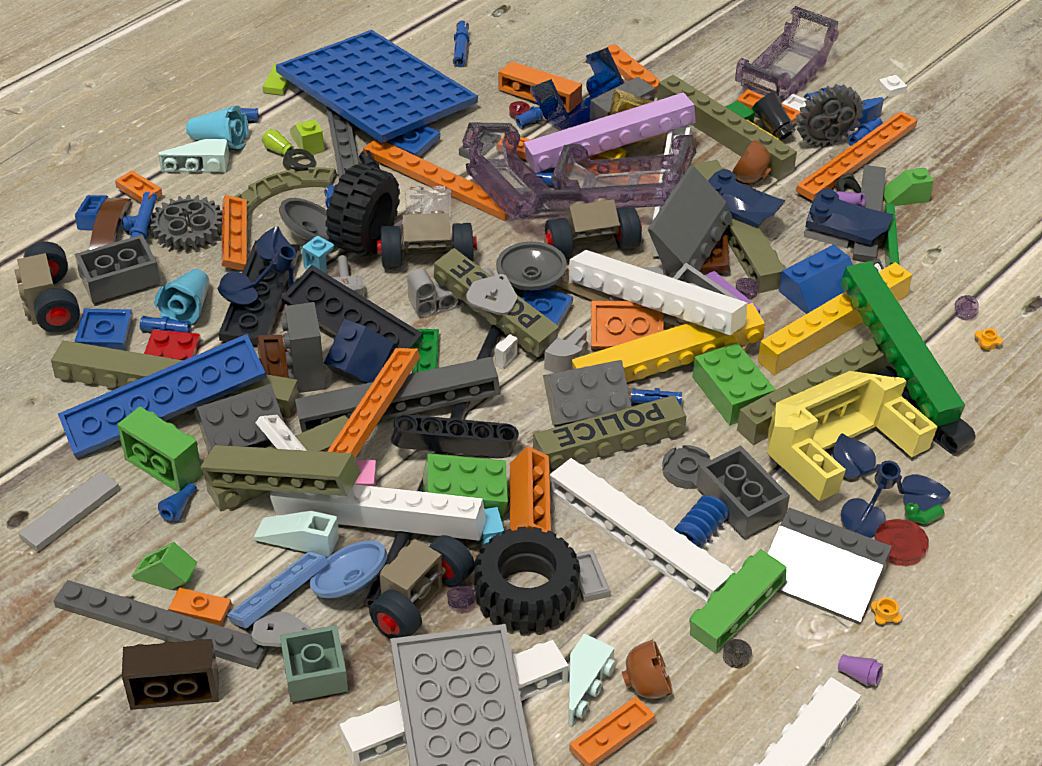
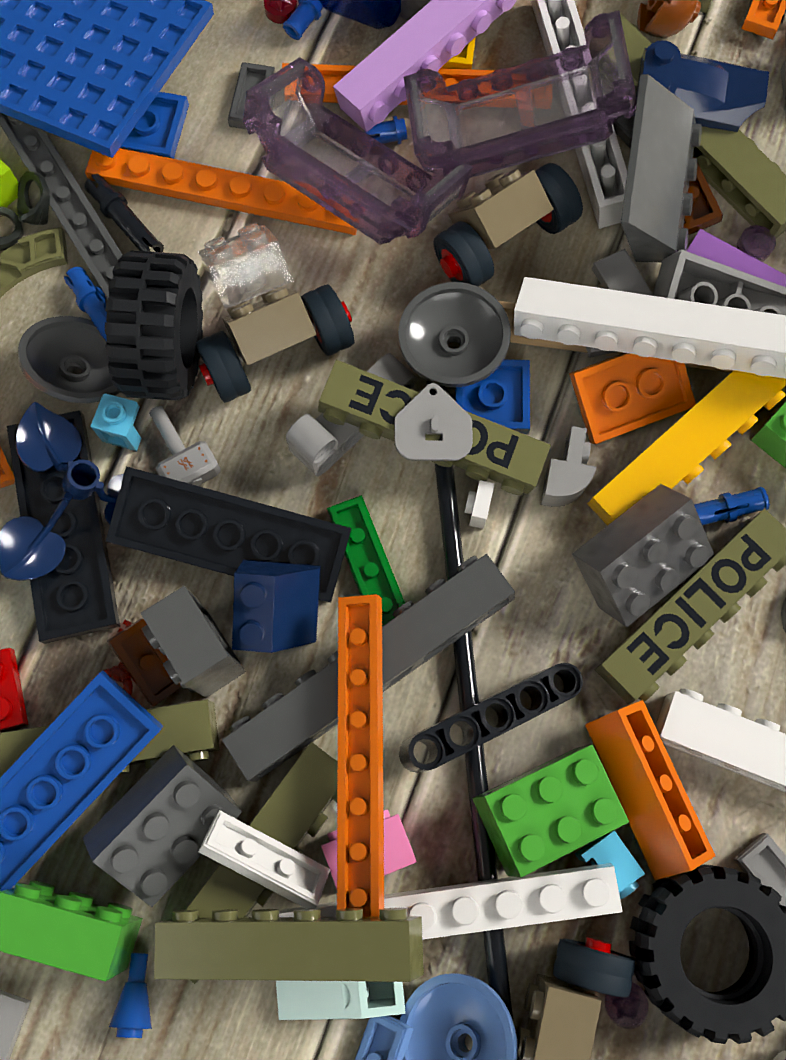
camera: 20 degrees left, 30 degrees up
none -> pearl dark grey piece [17,171,50,225]

